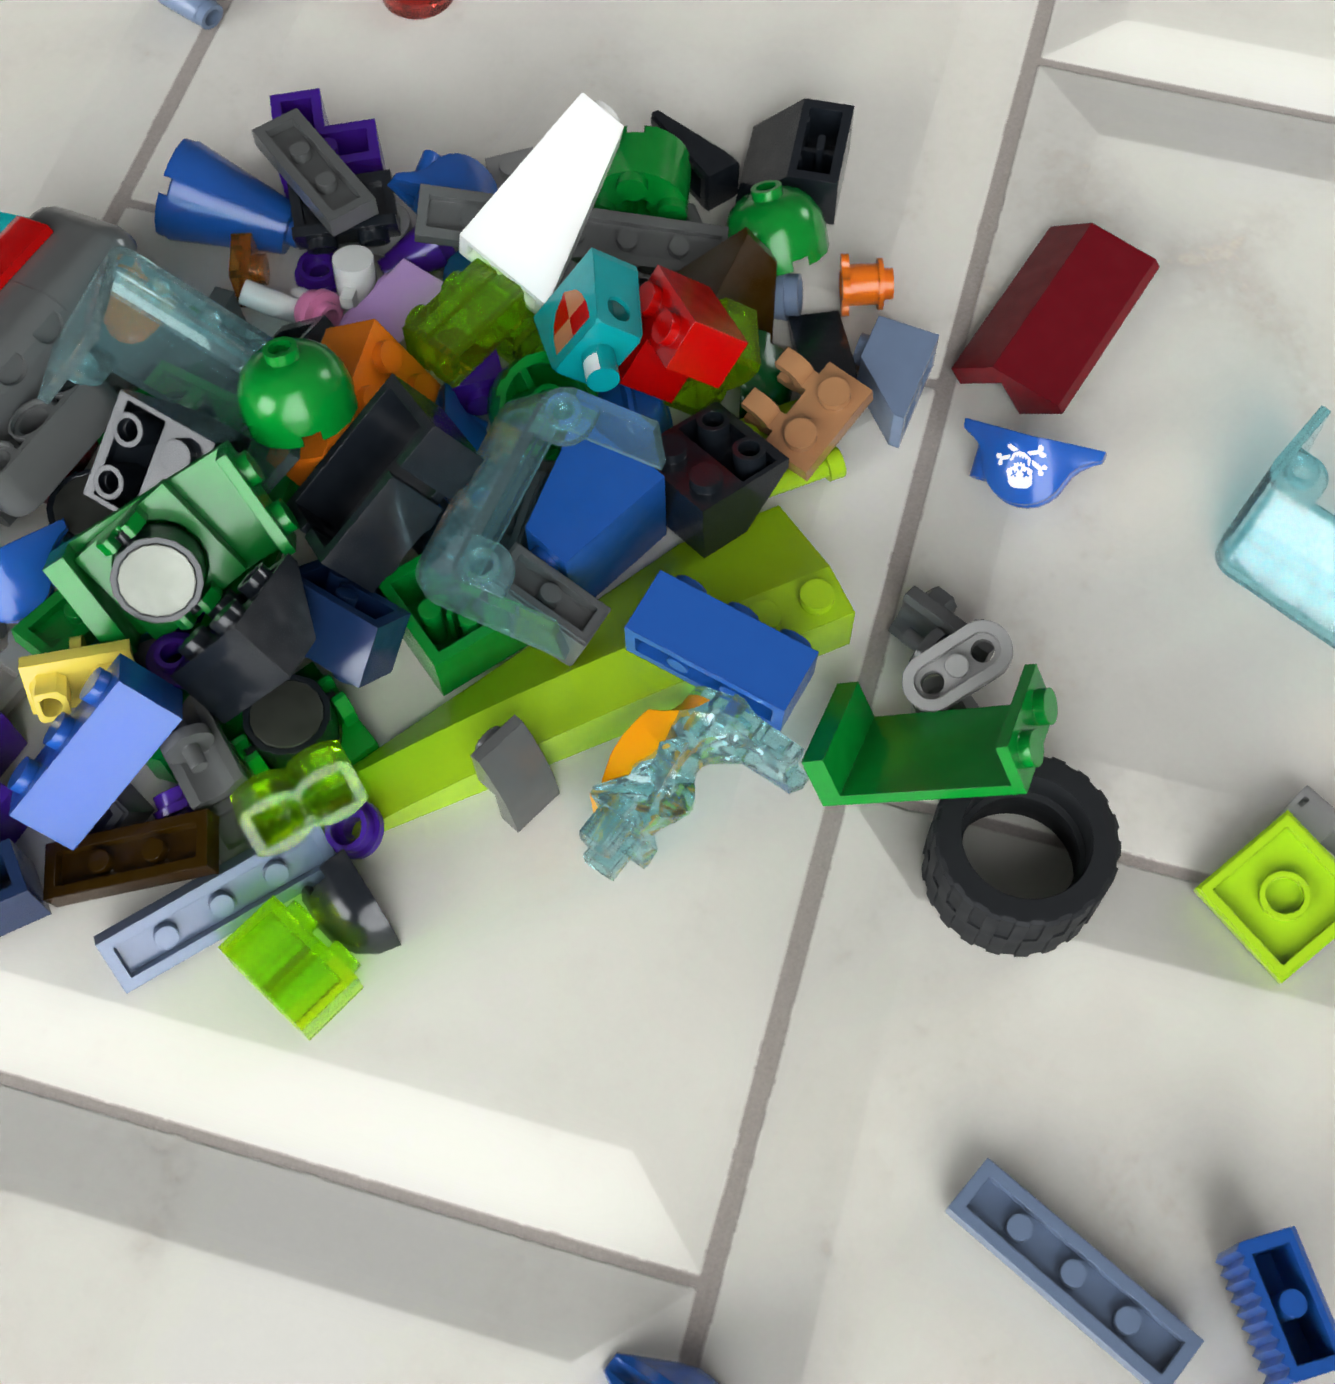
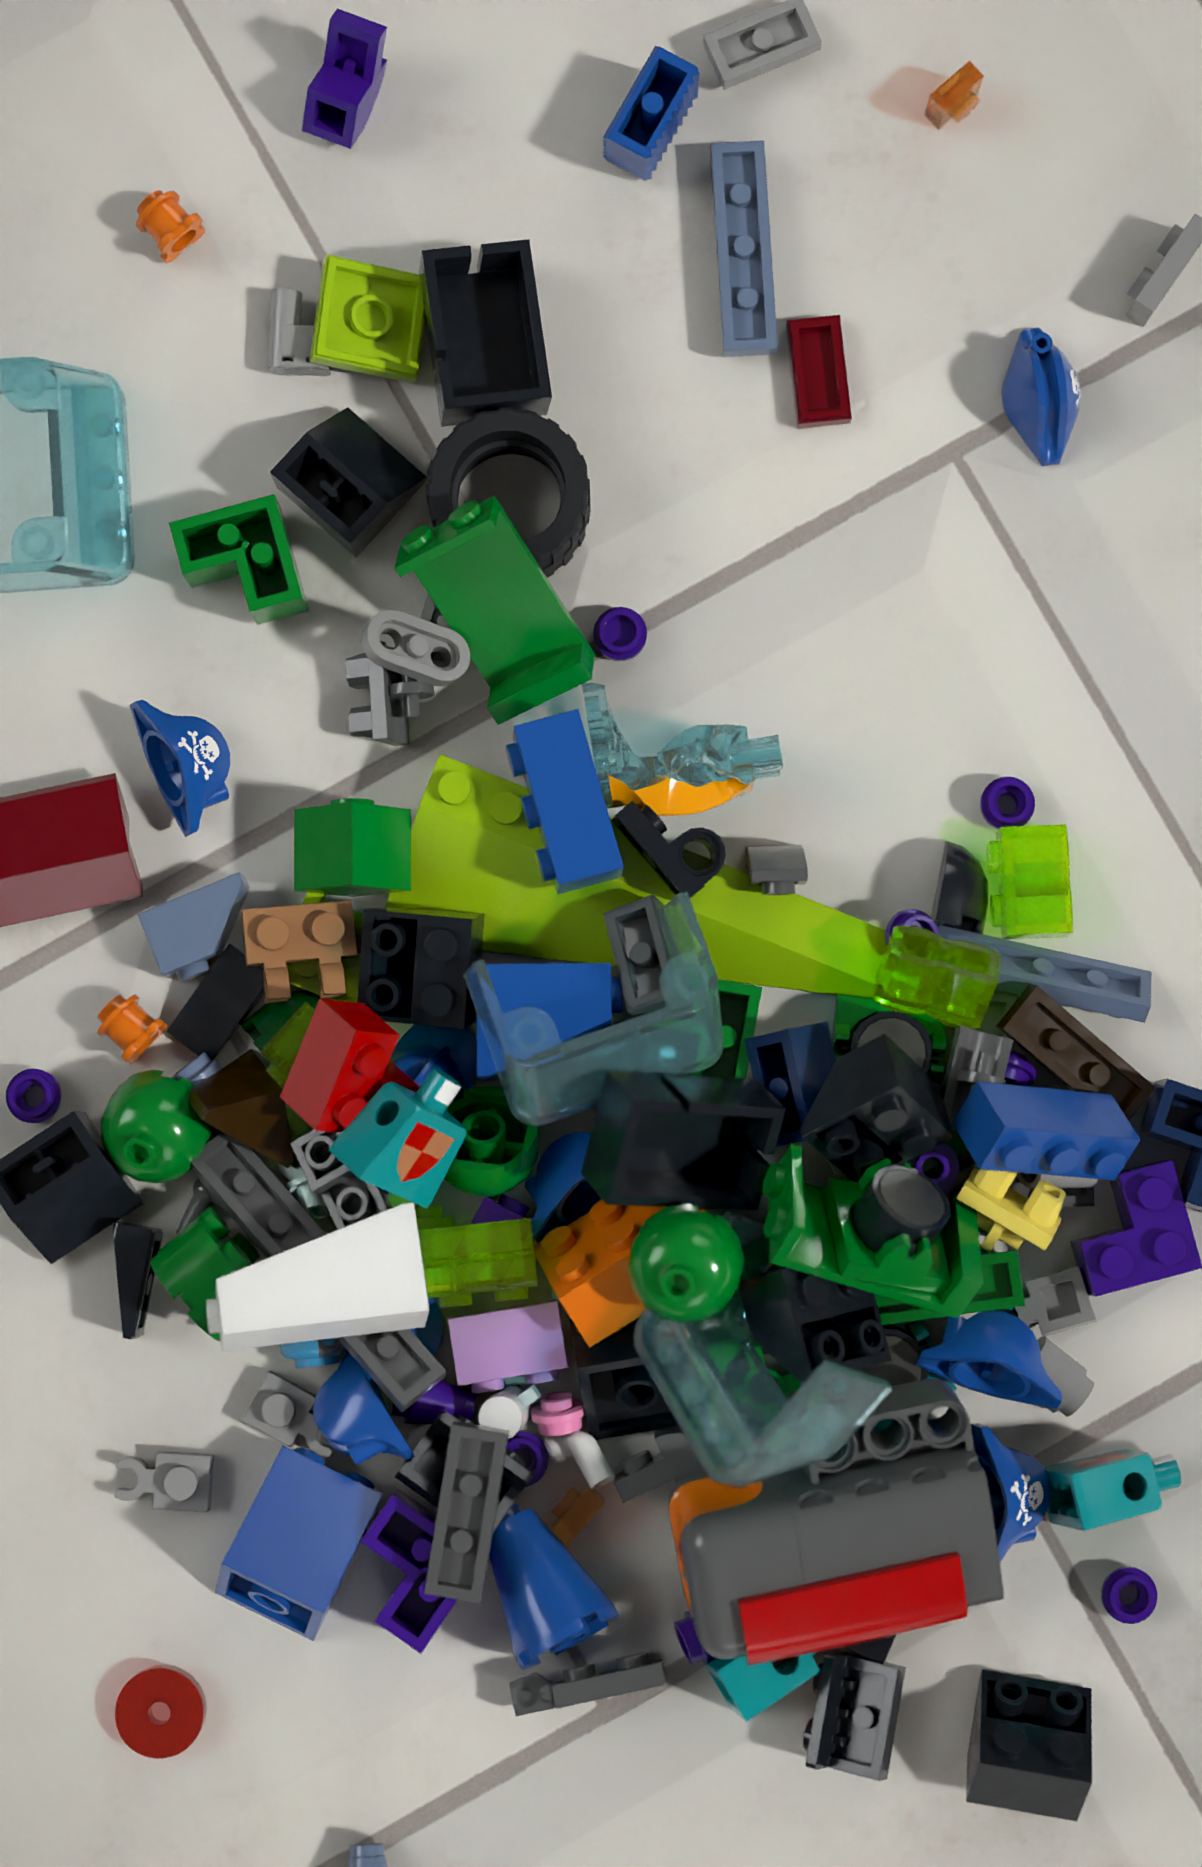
camera: 135 degrees left, 20 degrees up
none -> dark purple plate [6,1069,62,1123]
none -> light grey plate [114,1451,214,1512]
none -> green brick [169,494,309,625]
none -> blue slope [215,1446,383,1641]
none -> black slope [270,407,428,557]
none -> green head [294,798,411,897]
none -> black piece [419,239,552,427]
none -> dark grey hinge [509,1652,667,1716]
none -> dark purple plate [593,607,647,661]
none -> black plate [611,801,726,904]
none -> dark red tile [786,315,852,429]
none -> dark purple plate [980,777,1035,831]

